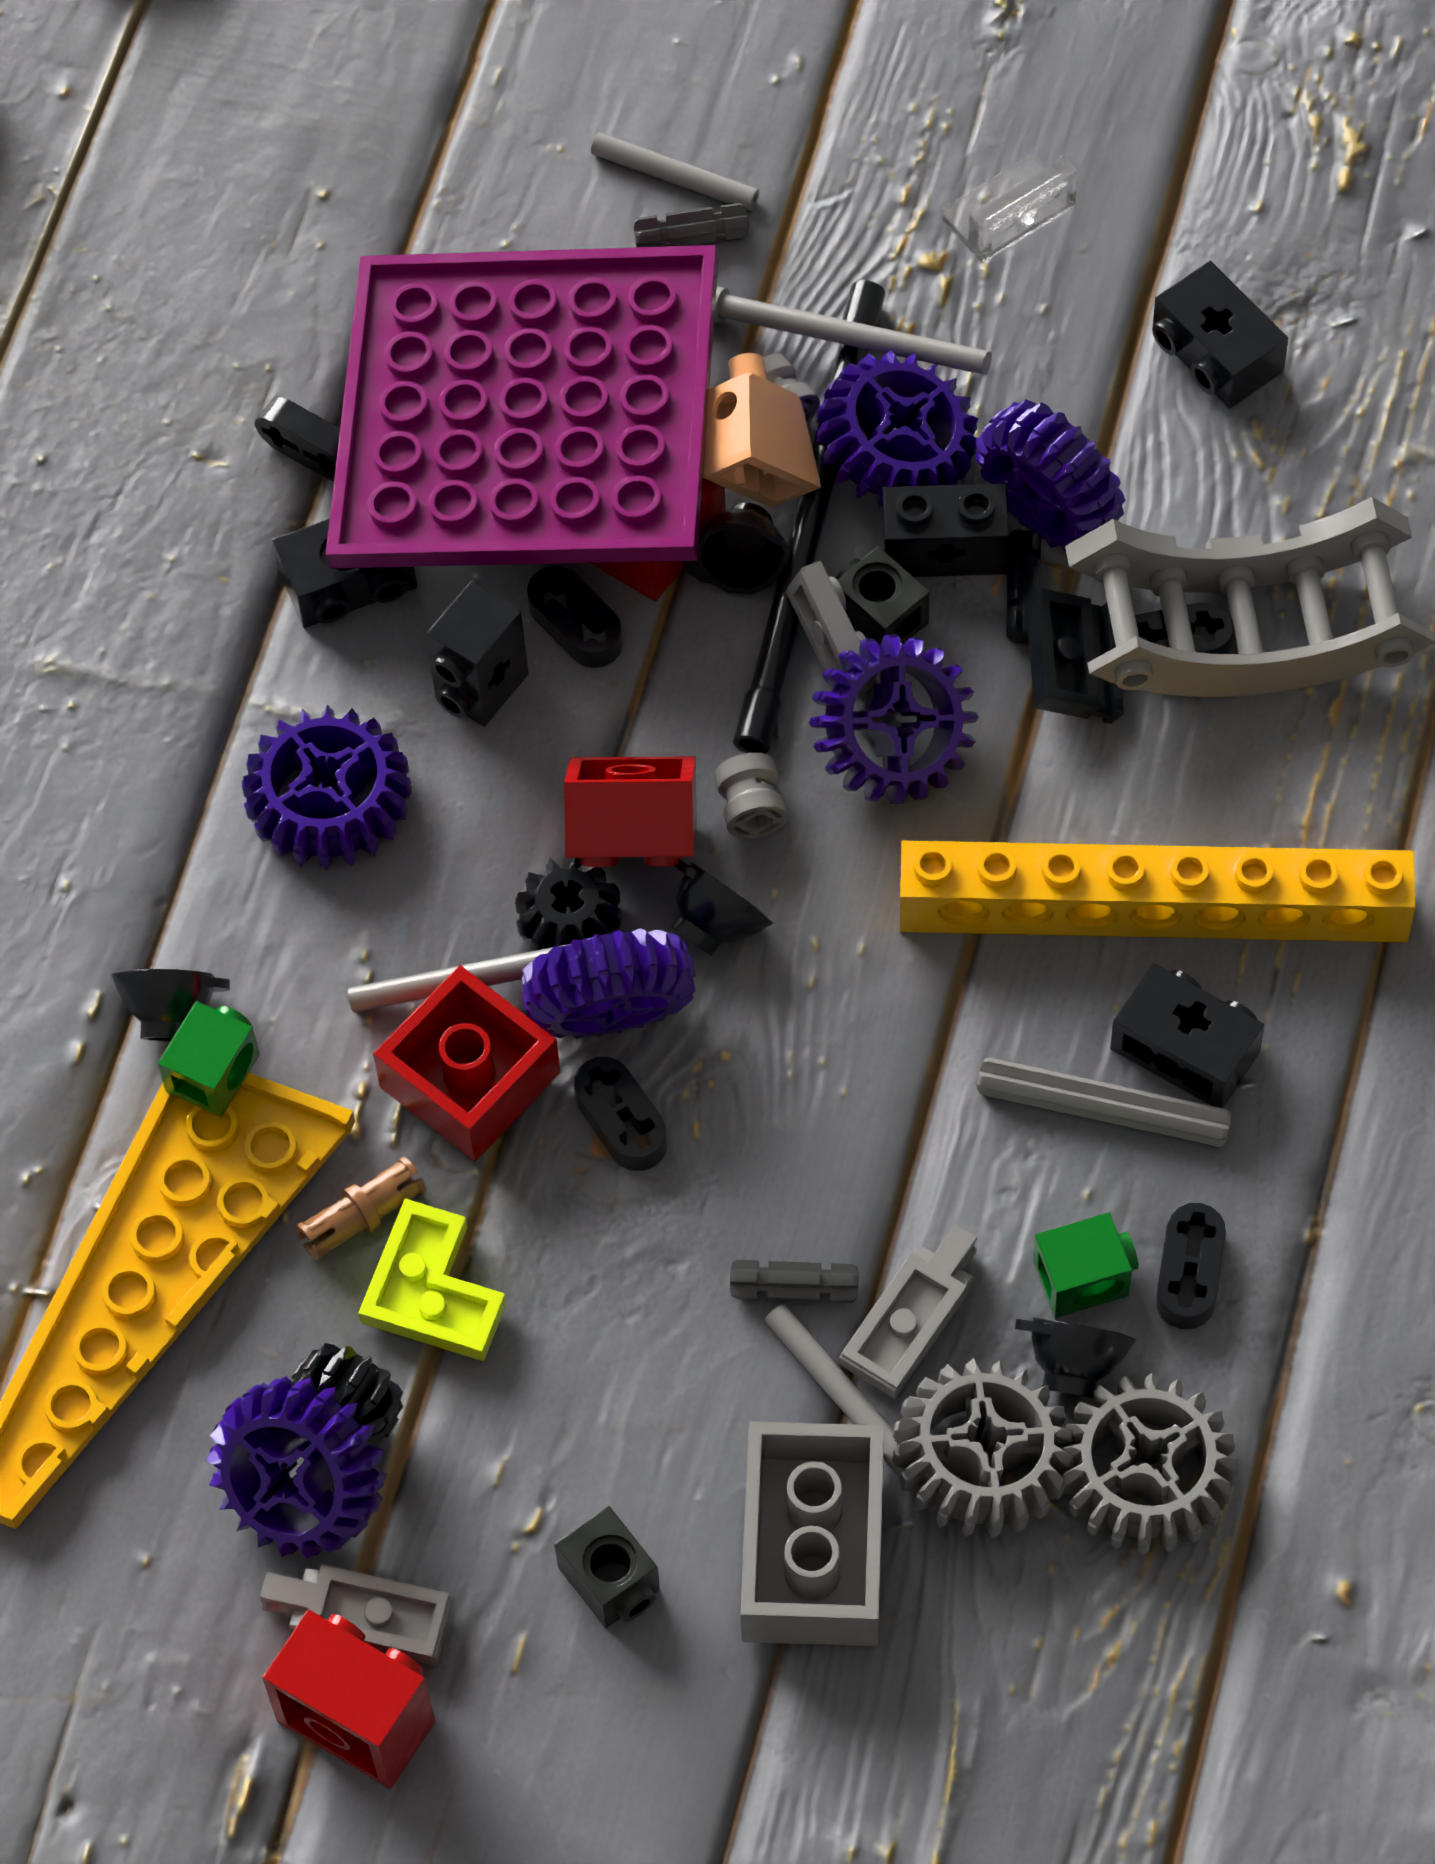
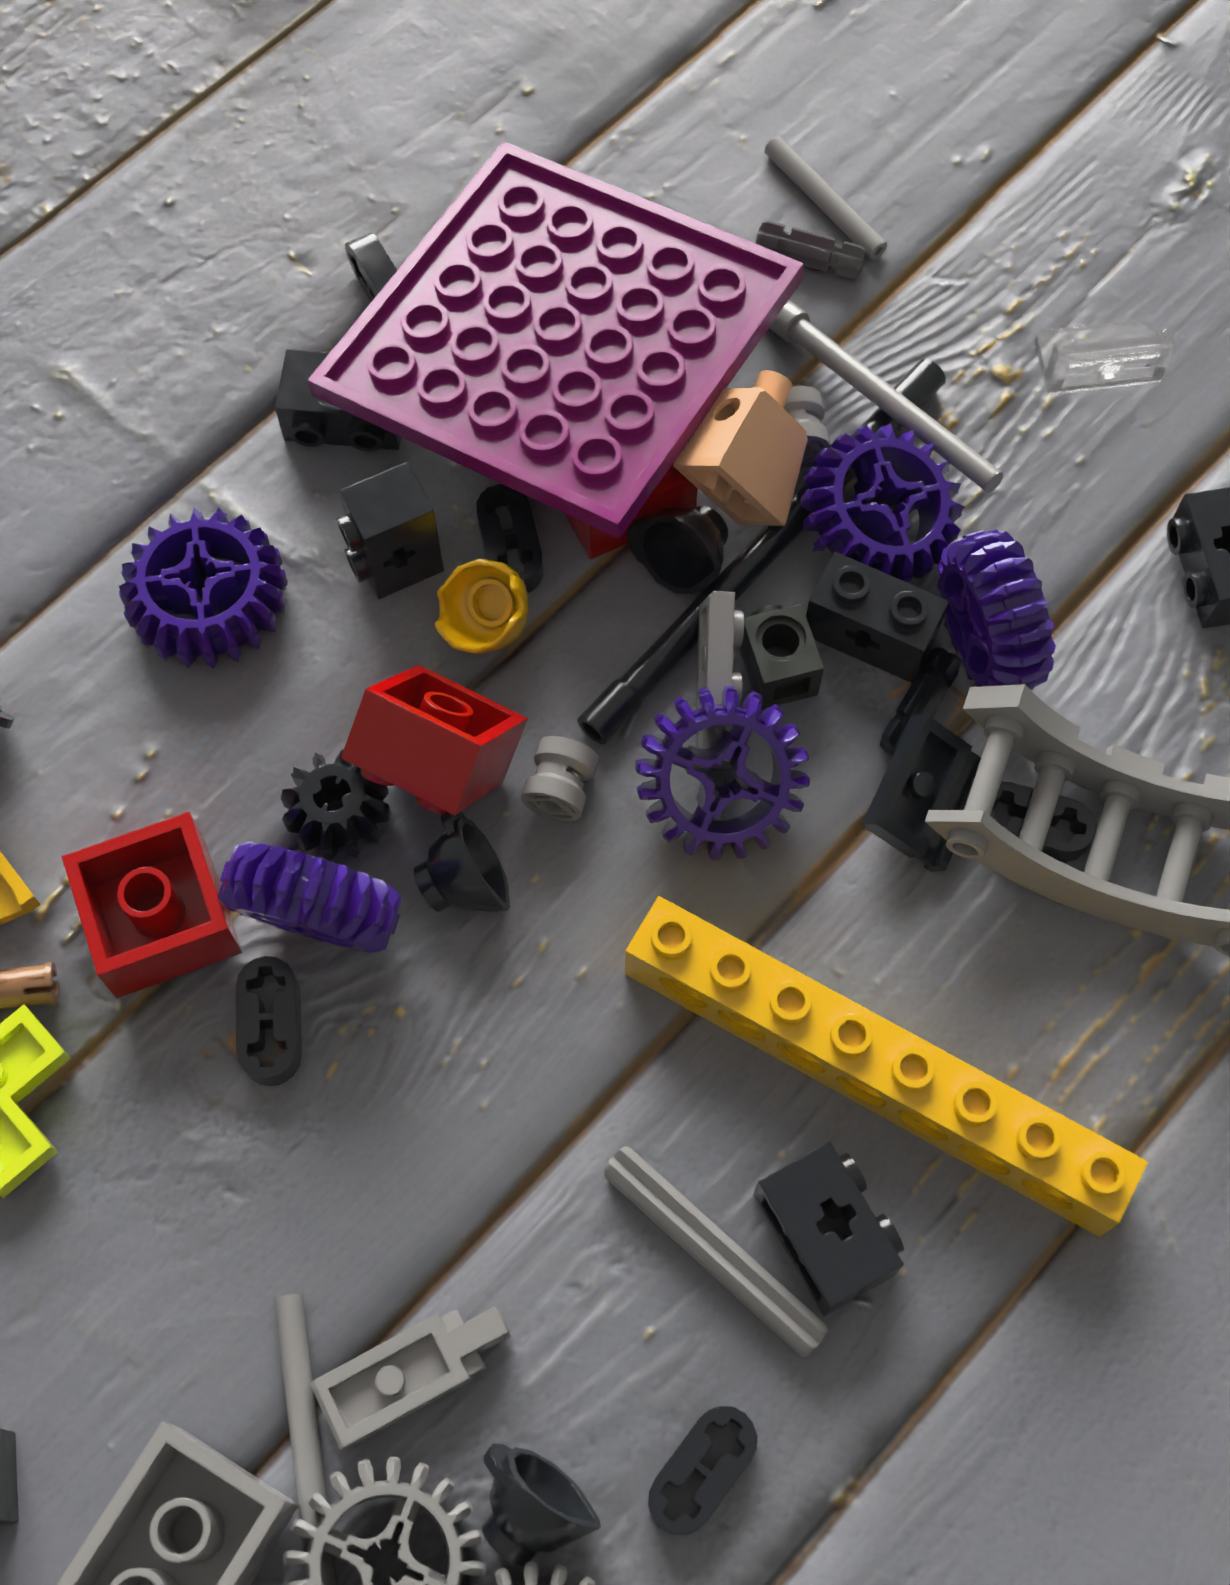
camera: 25 degrees right, 5 degrees up
light grey bar [348,944,568,1013] -> none
dark grey axle [730,1260,859,1303] -> none
green brick [1033,1212,1139,1319] -> none
none -> yellow hair [435,558,529,655]

